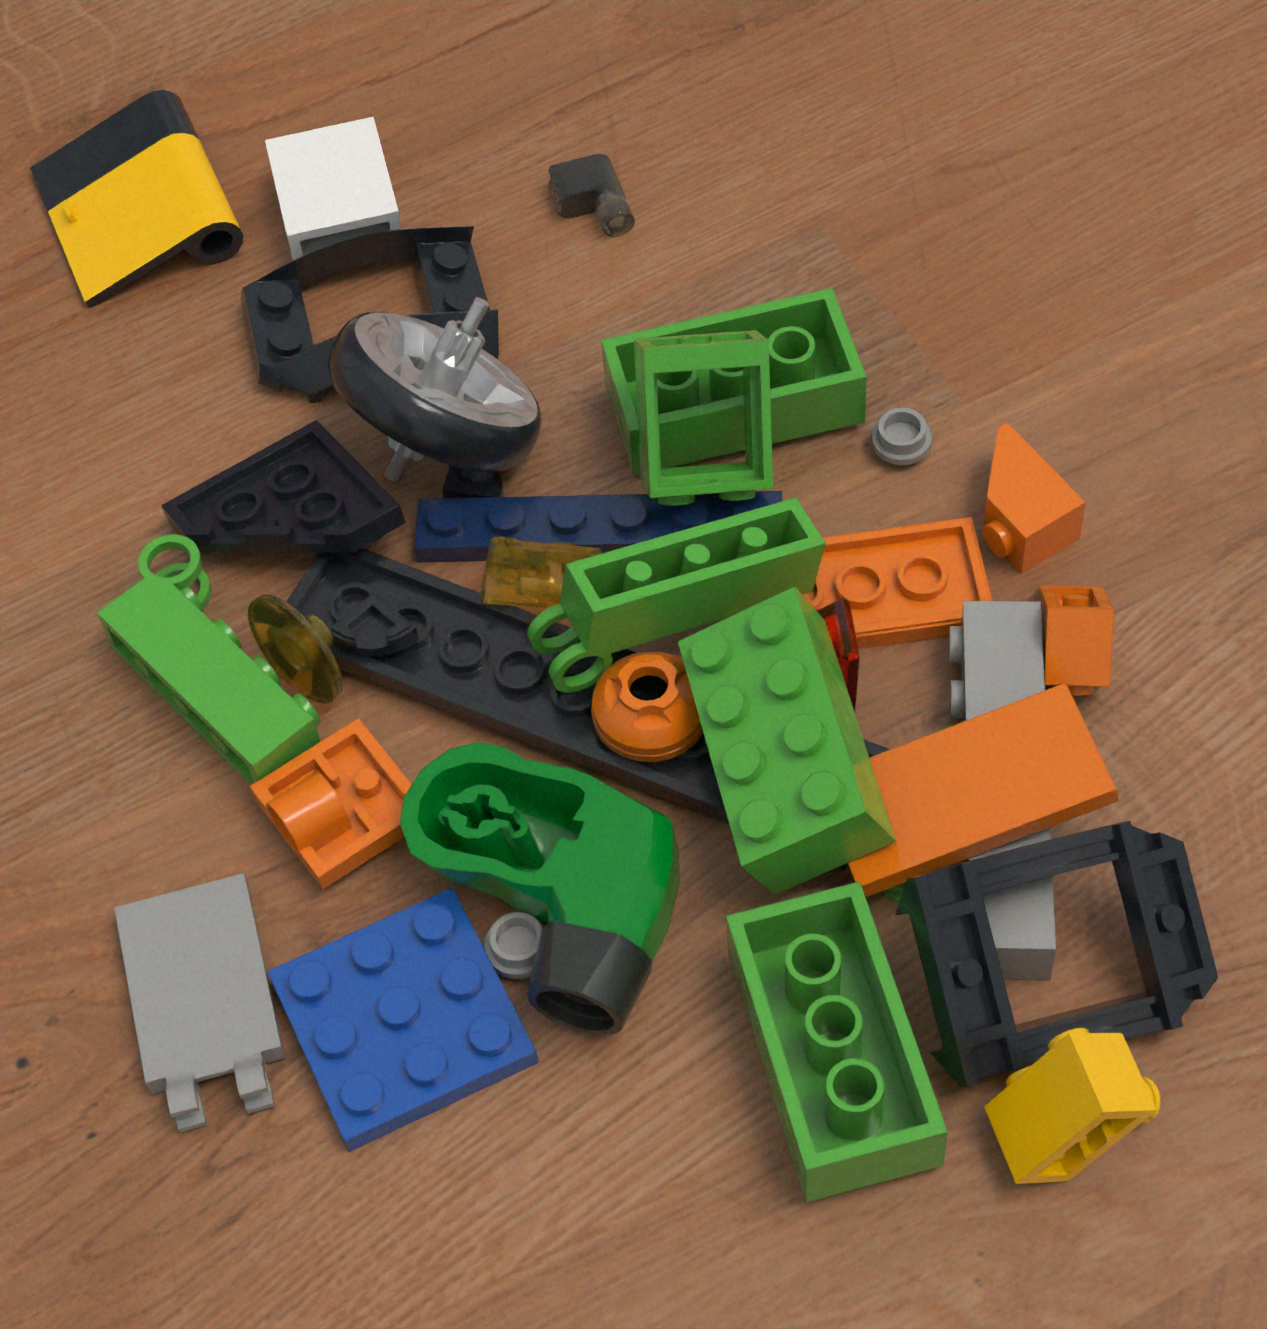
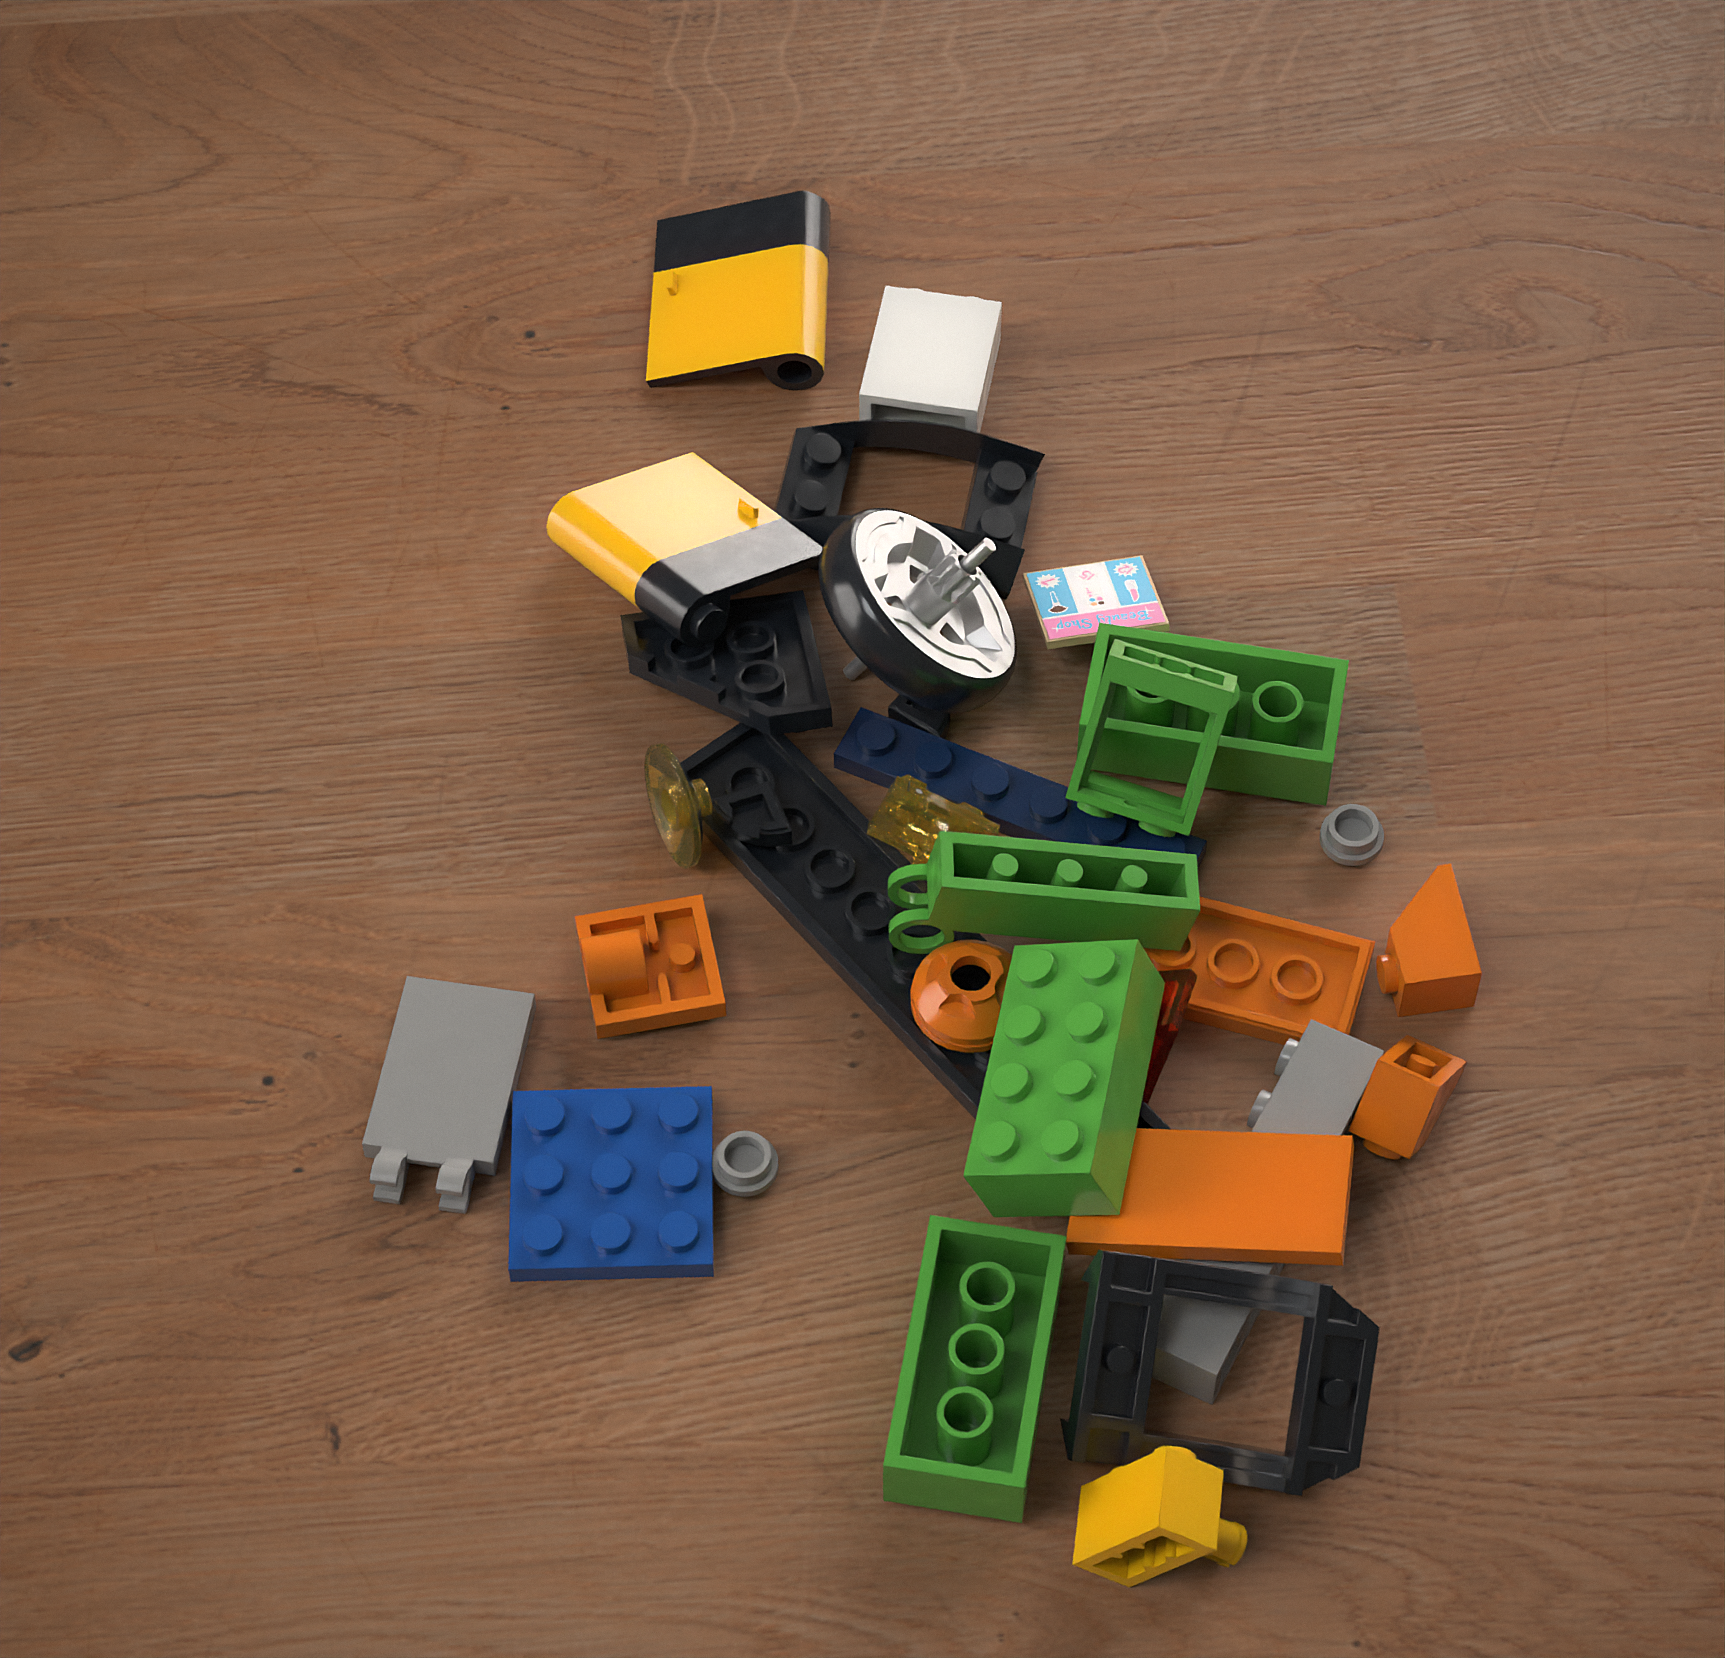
camera: 20 degrees right, 0 degrees up
bright green hinge [97,534,321,785] -> none
green piece [400,742,680,1035] -> none
clear smoke piece [548,154,635,237] -> none
none -> door [546,452,823,648]
none -> piece [1023,555,1170,650]

